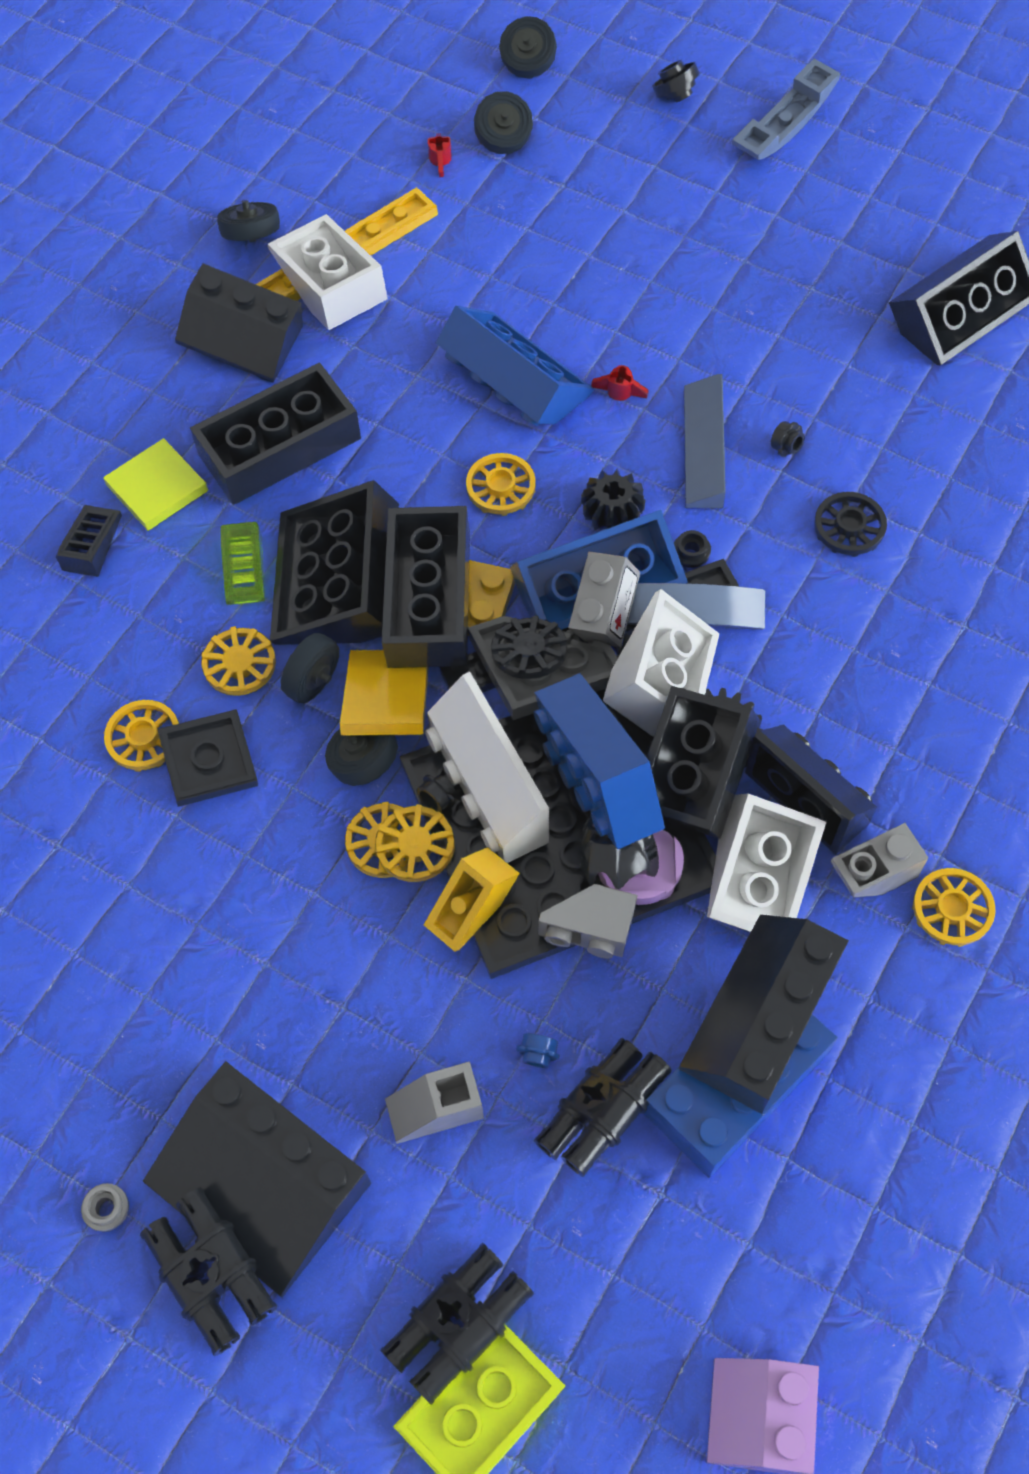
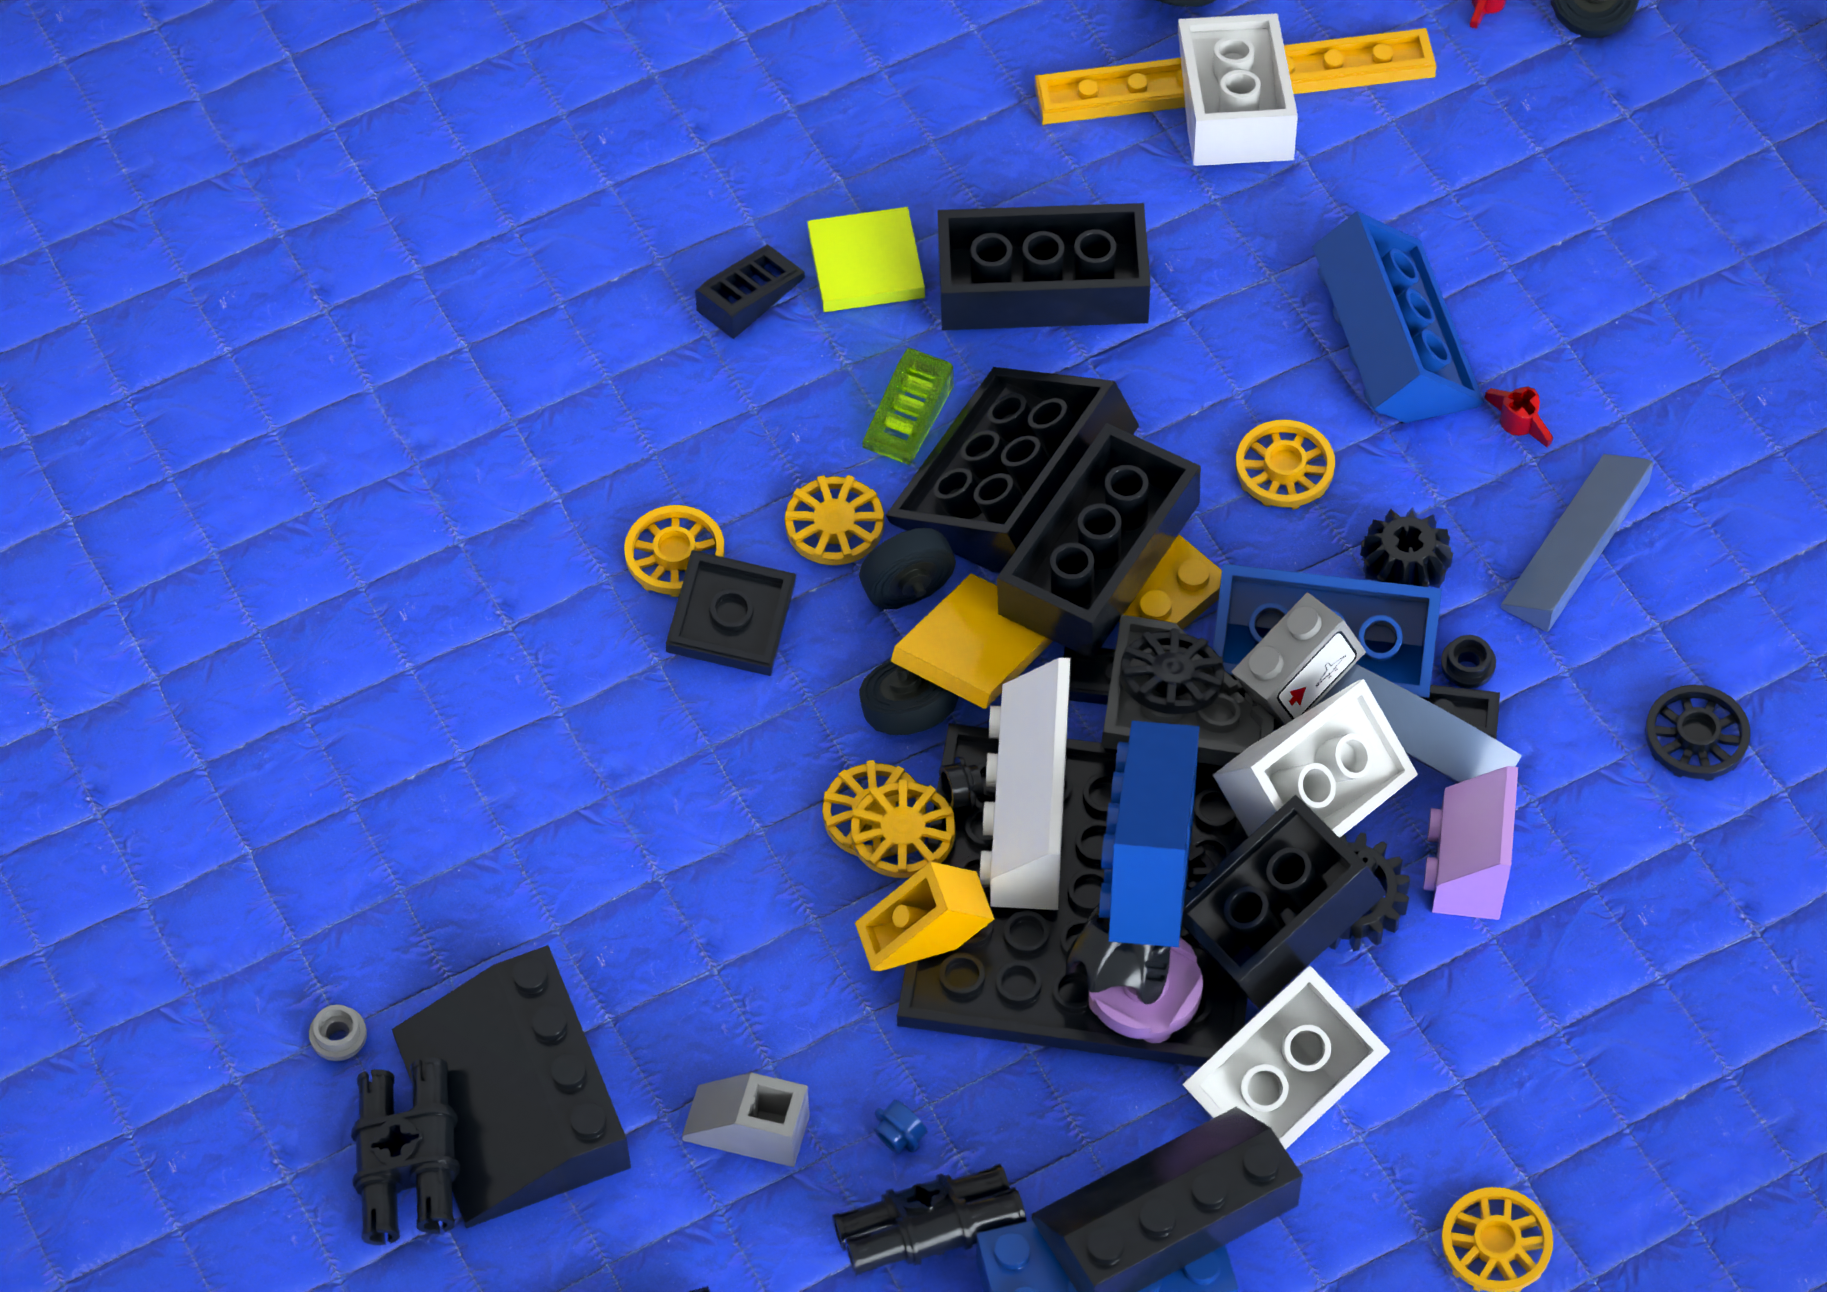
camera: 30 degrees right, 5 degrees down
black slope [175,263,303,383] -> none
light grey slope [538,884,638,959] -> none
black slope [745,724,877,855] -> none
black plate [771,421,805,457] -> none
light grey slope [830,823,928,898] -> none
none -> lavender slope [1423,766,1518,920]

